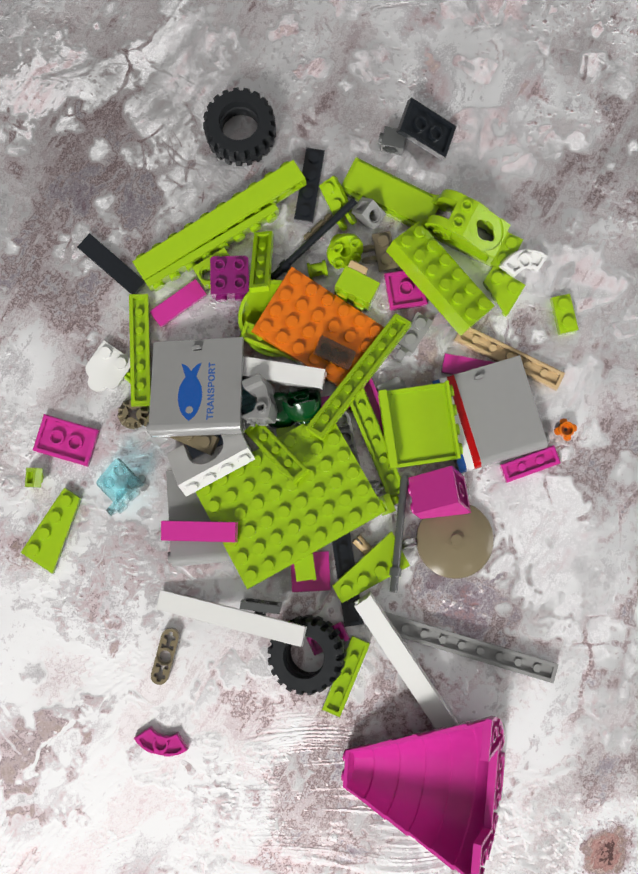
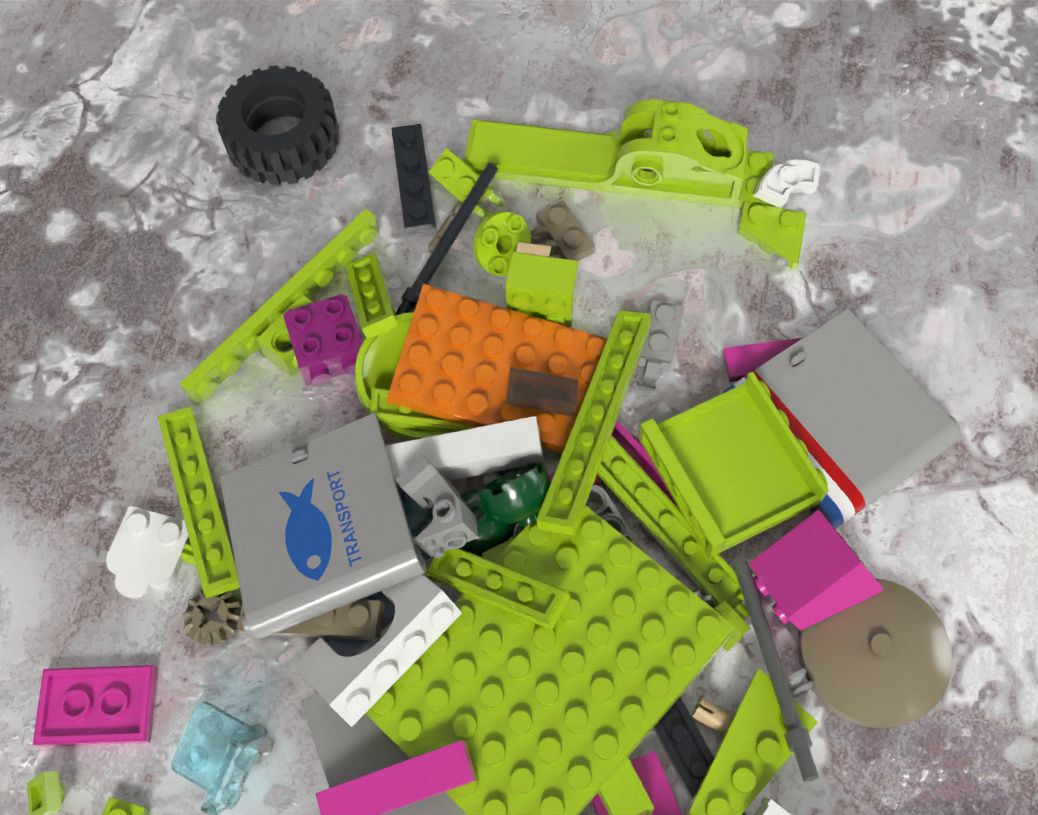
camera: 15 degrees left, 20 degrees down
black tile [77,233,146,294] -> none
lime brick [132,160,307,281] -> none
dark pink tile [149,279,207,328] -> none
lime bush [307,259,328,279] -> none
light grey brick [352,197,386,229] -> none
dark grey brick [378,126,406,156] -> none
dark pink tile [384,270,428,311] -> none
lime brick [386,221,495,336] -> none
black plate [397,97,456,160] -> none
tan tile [454,327,565,391] -> none
dark pink tile [499,445,561,483] -> none
lime plate [550,294,579,335] -> none
orange plate [554,418,577,441] -> none

